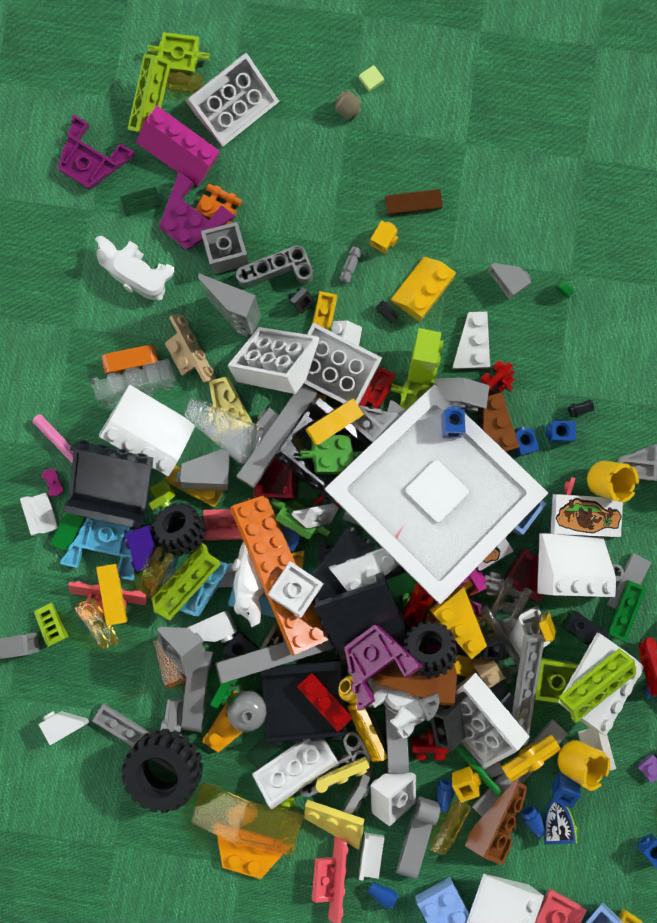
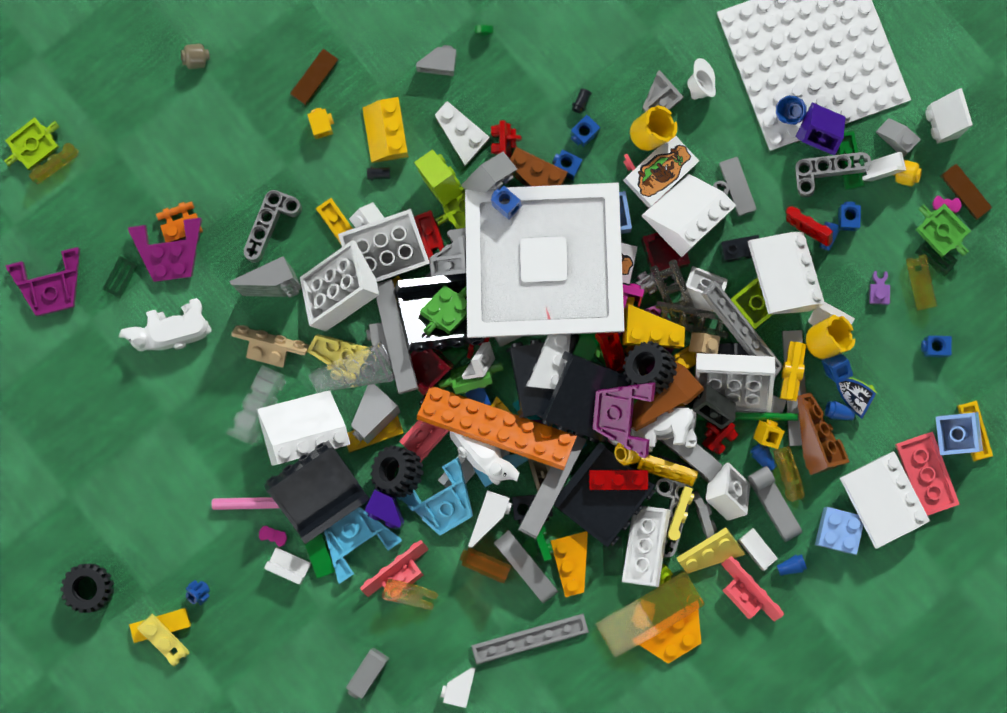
camera: 45 degrees left, 0 degrees up
lime slope [34,602,69,647] -> none
yellow tile [96,563,127,626] -> none
orange beam [101,345,159,376] -> none
black tyre [121,729,203,813] -> none
lime fence [128,54,171,133] -> none
dark pink slope [136,106,220,187] -> none
clear yellow hinge [136,546,173,599] -> none
lime bracket [149,479,176,510] -> none
lime fence [152,543,221,621] -> none
light grey slope [157,627,205,676] -> none
light grey piece [160,699,184,736] -> none
white slope [185,53,279,147] -> none
light grey slope [201,222,249,274] -> none
light grey cylinder [227,691,266,732] -> none
white tile [267,561,324,618] -> none
black tile [289,287,315,314] -> none
yellow tile [305,398,364,446] -> none
black plate [318,542,330,561] -> none
light grey axle [340,247,362,283] -> none
yellowish green tile [359,65,384,92] -> none
light grey tile [419,692,439,721] -> none
black slope [481,636,505,660] -> none
yellow tile [539,611,557,642] -> none
lime fence [559,648,637,723] -> none
green tile [607,580,647,643] -> none

